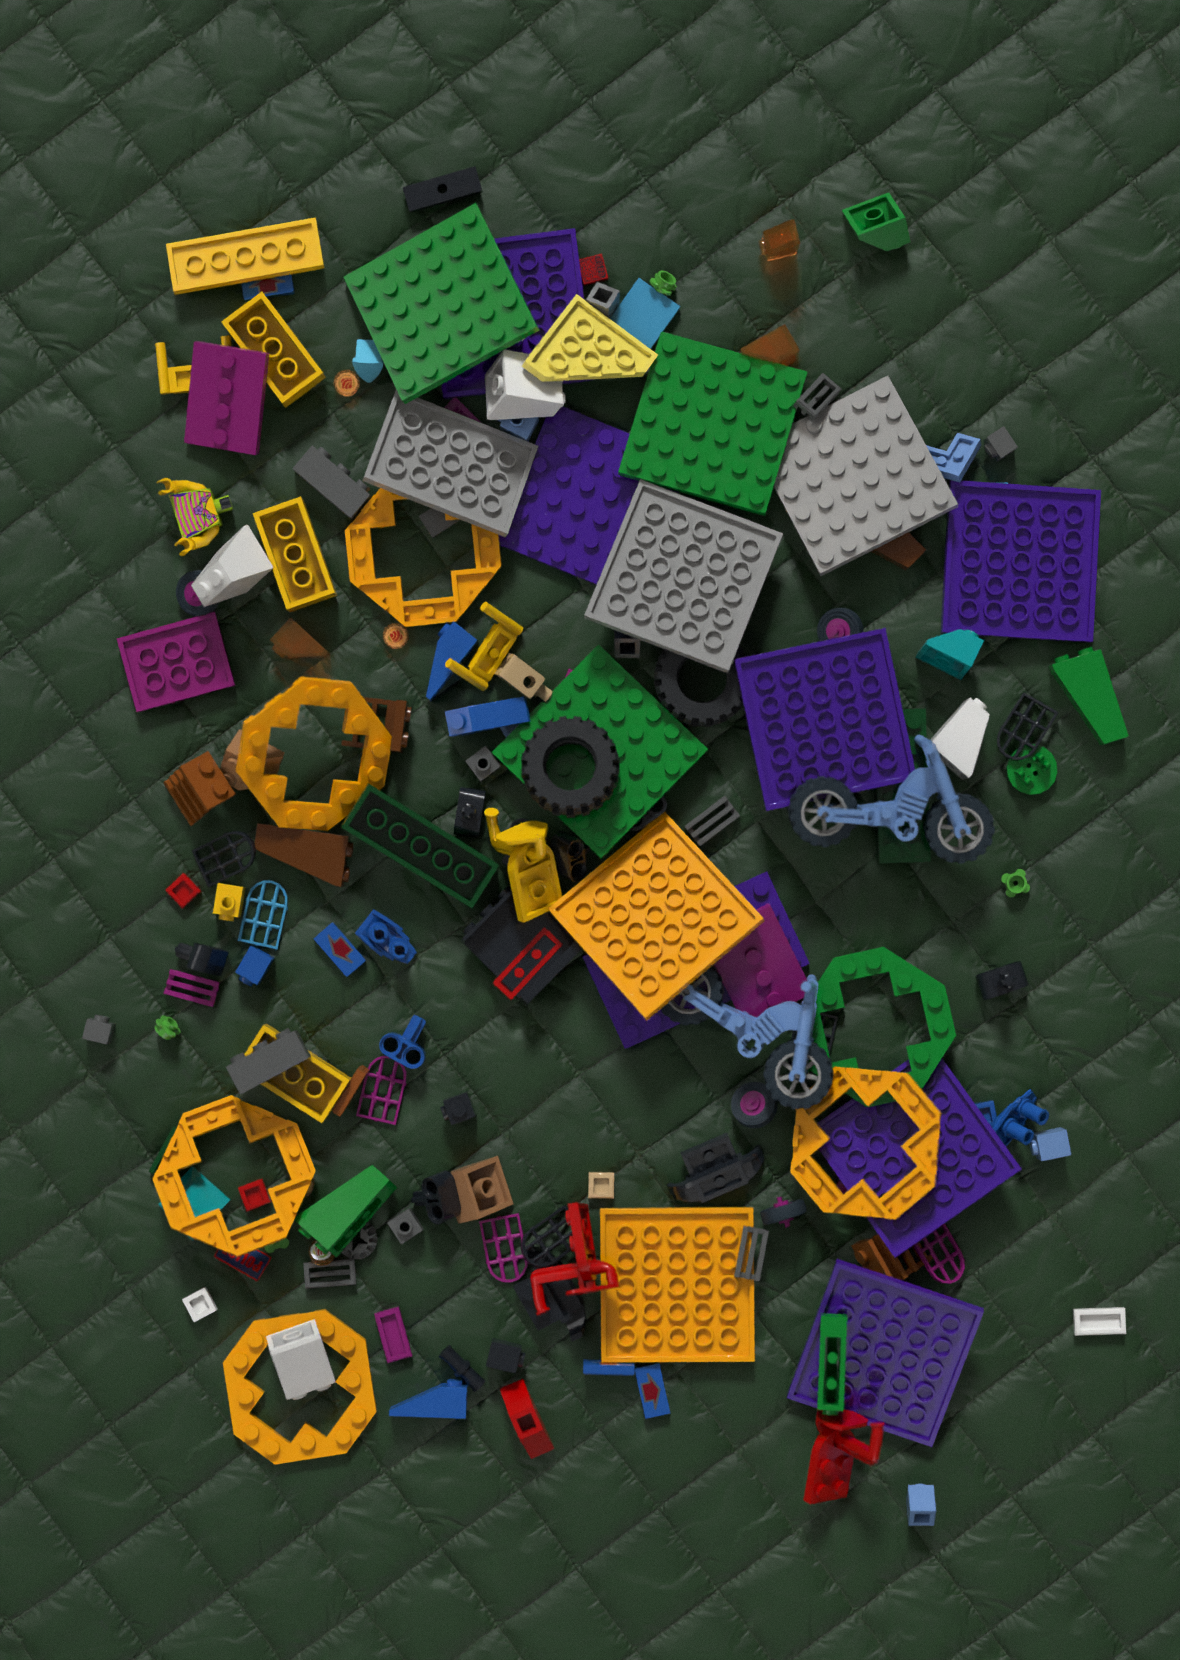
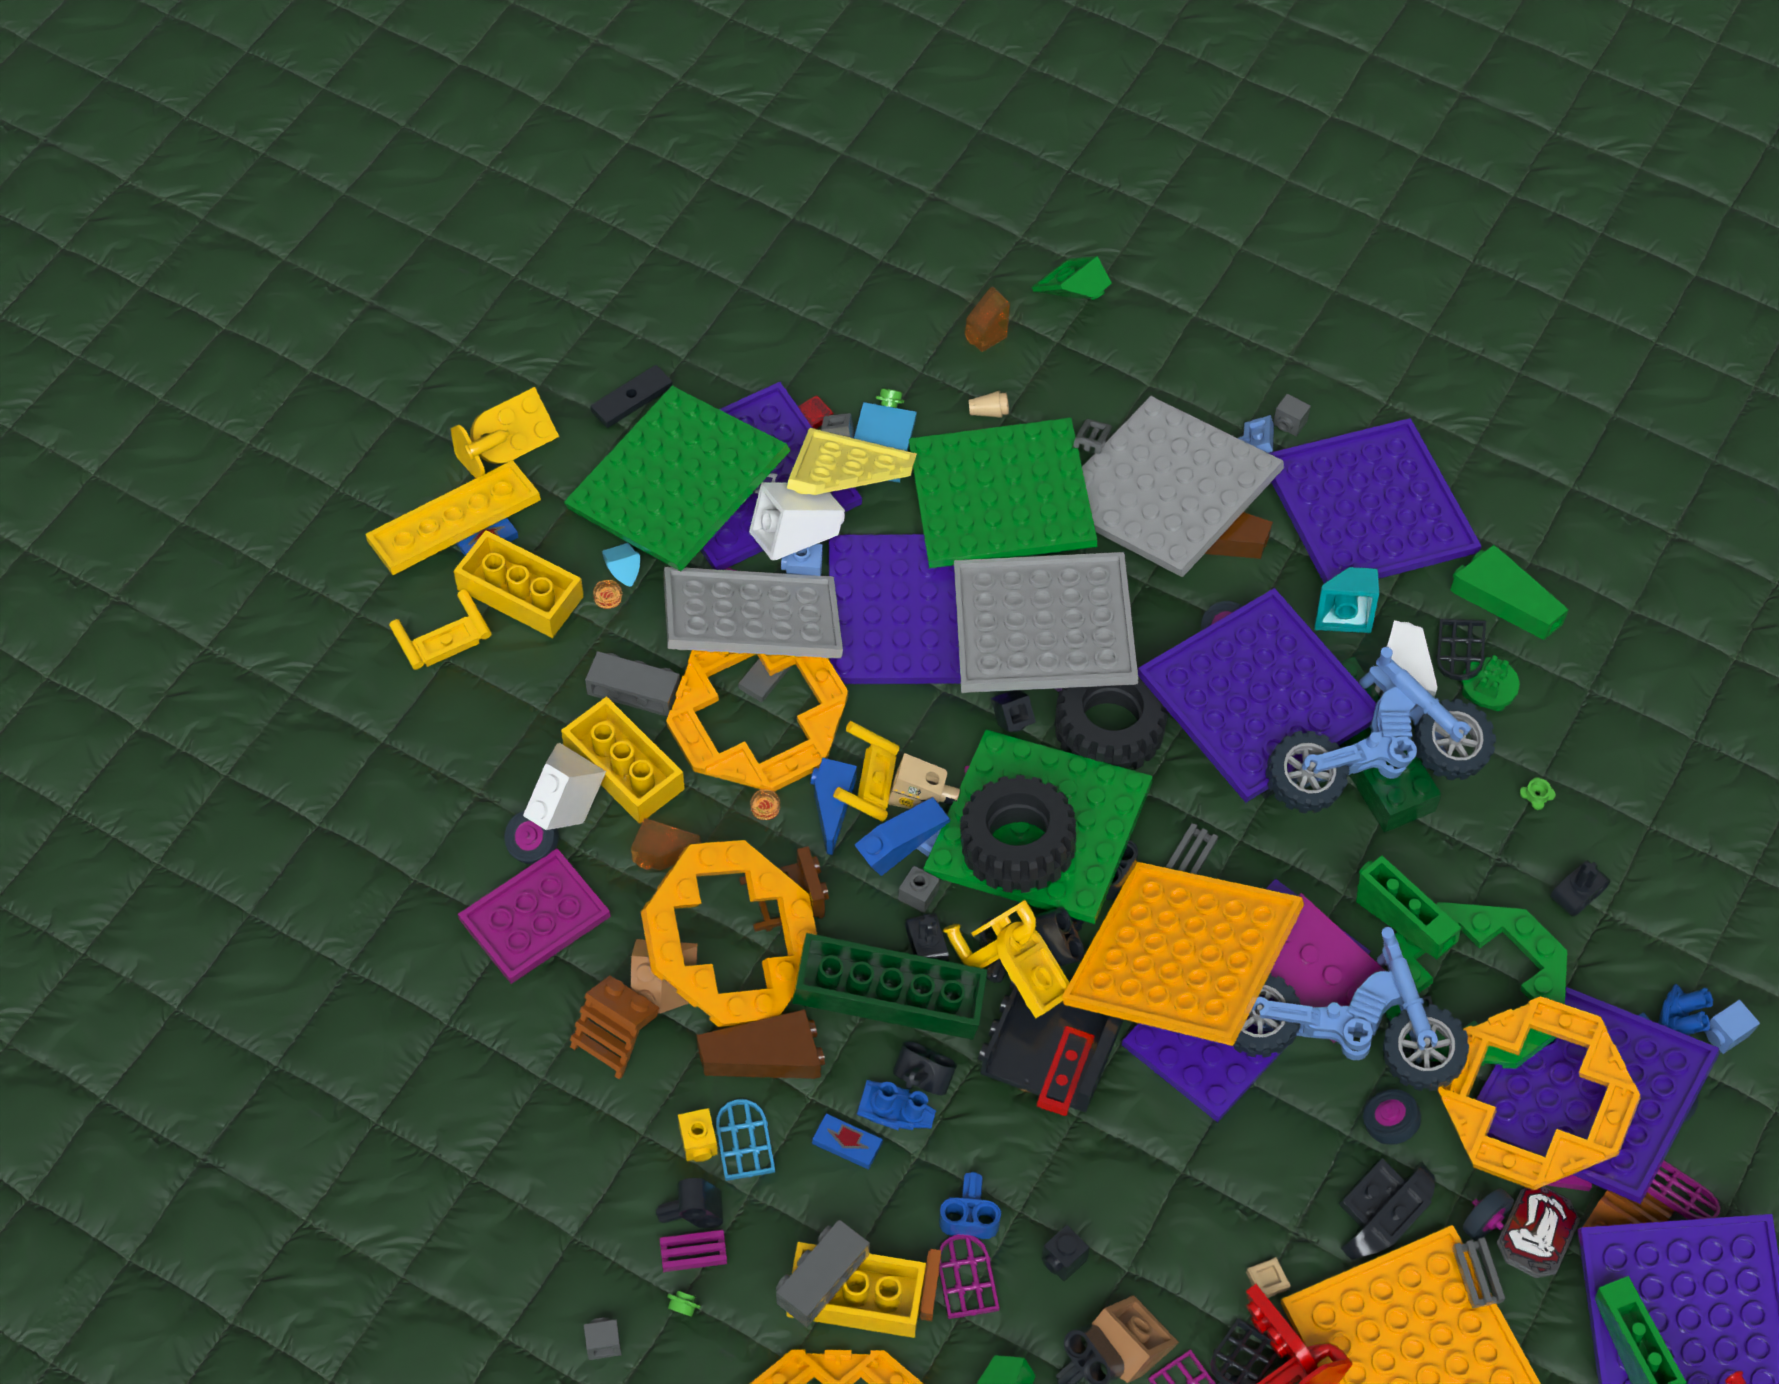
camera: 25 degrees left, 30 degrees down
torso [157,478,233,556] -> none
red tile [165,873,202,909] -> none
magenta plate [184,341,269,455] -> none
black window [192,831,256,888] -> none
blue brick [235,945,275,987] -> none
clear orange slope [740,324,800,366] -> none
none -> yellow plate [451,387,559,478]
none -> black beam [893,1041,957,1095]
none -> tan cone [969,391,1009,418]
none -> green slope [1356,855,1461,960]
none -> shield [1497,1186,1580,1278]

